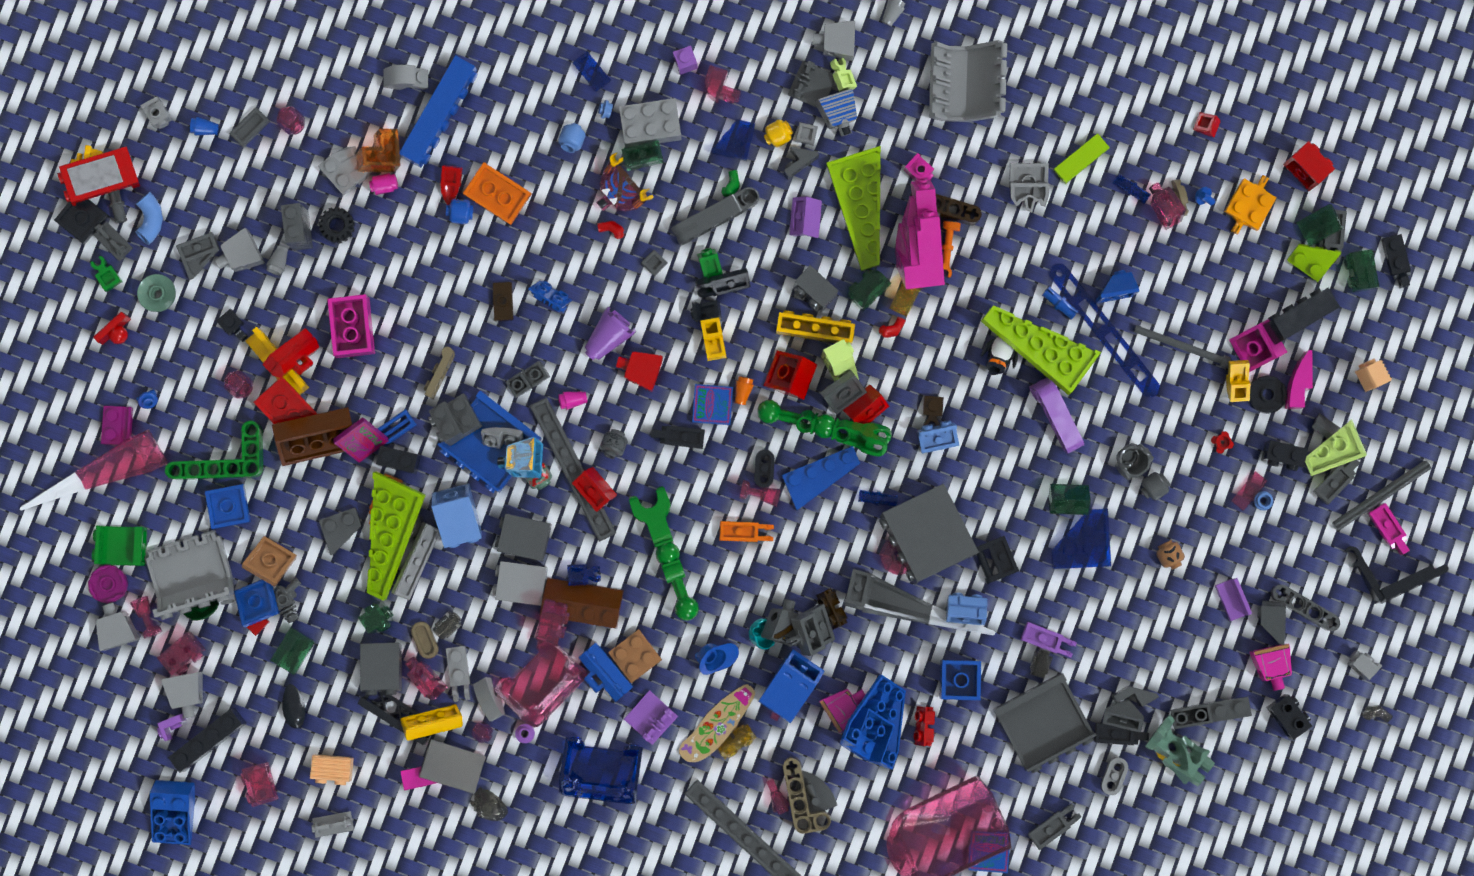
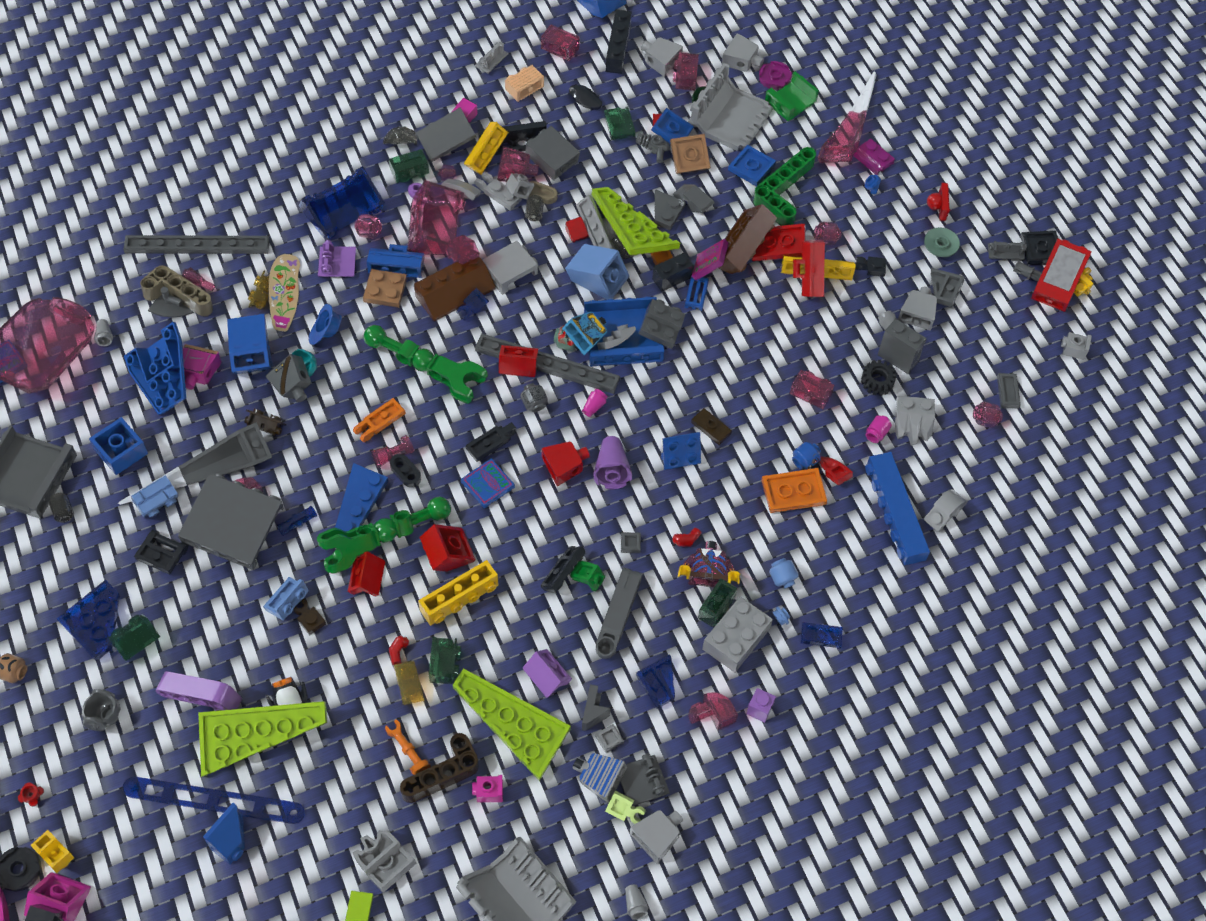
camera: 135 degrees right, 25 degrees down
green plate [90,256,123,292] -> none
clear pink piece [130,596,163,639] -> none
medium blue cylinder [135,191,163,245] -> none
medium lavender bracket [157,714,187,741] -> none
blue cone [190,117,219,136] -> none
dark pink brick [328,294,375,358] -> none
clear orange brick [356,129,401,172] -> none
clear green brick [358,603,394,634] -> none
dark tan plate [424,347,455,400] -> none
dark grey brick [495,514,552,562] -> none
dark grey slope [506,361,550,398] -> none
black bracket [690,300,722,324] -> none
yellow brick [700,317,727,361] -> none
green arm [721,170,740,197] -> none
orange cone [734,376,754,405] -> none
yellow head [764,119,793,148] -> none
dark grey plate [786,604,836,656] -> none
dark grey brick [793,265,839,313] -> none
dark grey plate [820,370,867,415] -> none
yellowish green wedge [821,339,859,382] -> none
dark pink panel [895,178,945,289] -> none
red hinge [913,706,935,746] -> none
medium lavender hinge [1020,622,1077,658] -> none
blue pin [1041,286,1079,320] -> none
dark grey bar [1134,325,1234,368] -> none
dark grey head [1141,472,1170,501] -> none
none -> light grey cone [94,319,113,347]
none -> clear pink head [354,214,382,239]
none -> clear green brick [389,149,429,183]
none -> light grey brick [506,173,534,200]
none -> red slope [565,217,589,242]
none -> dark grey slope [673,184,714,213]
none -> clear pink brick [790,370,835,409]

